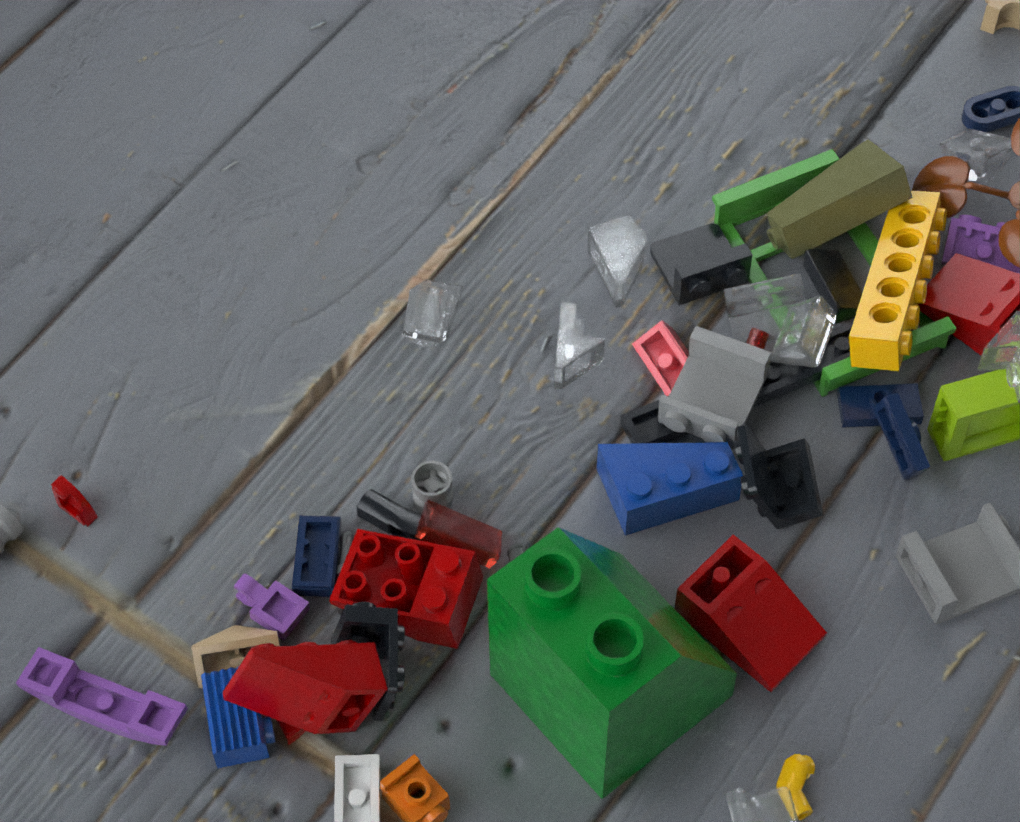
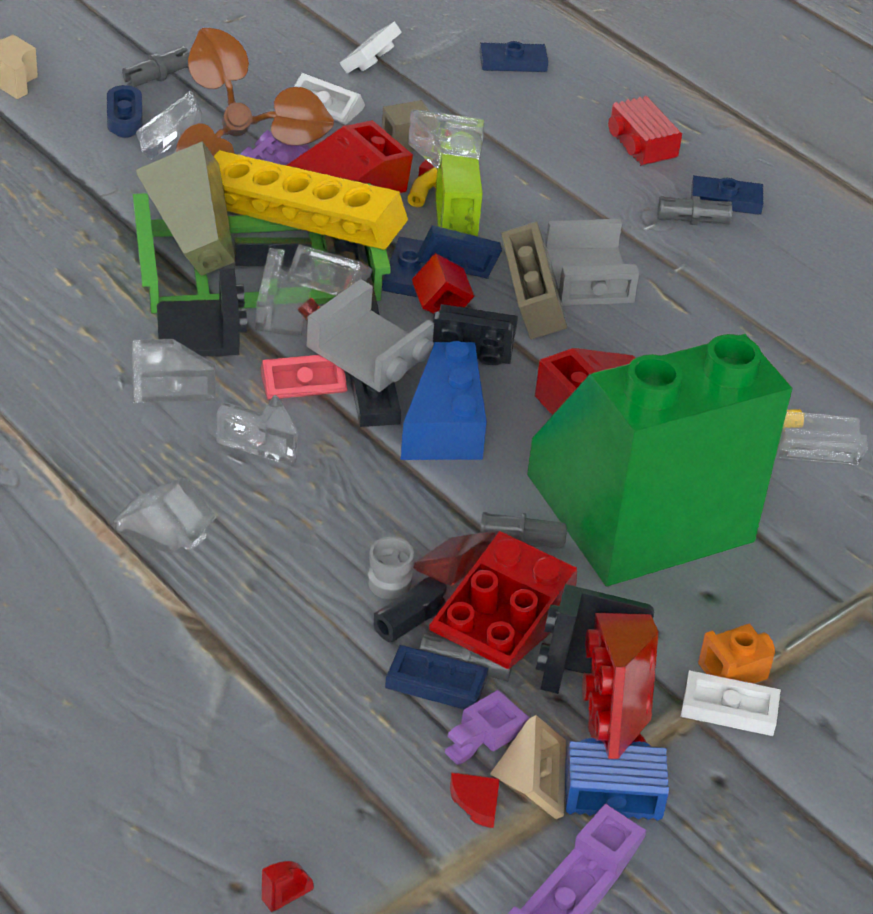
camera: 80 degrees left, 15 degrees down
none -> red brick [412,253,475,314]
none -> red tile [450,772,500,828]
none -> dark tan brick [501,222,567,339]

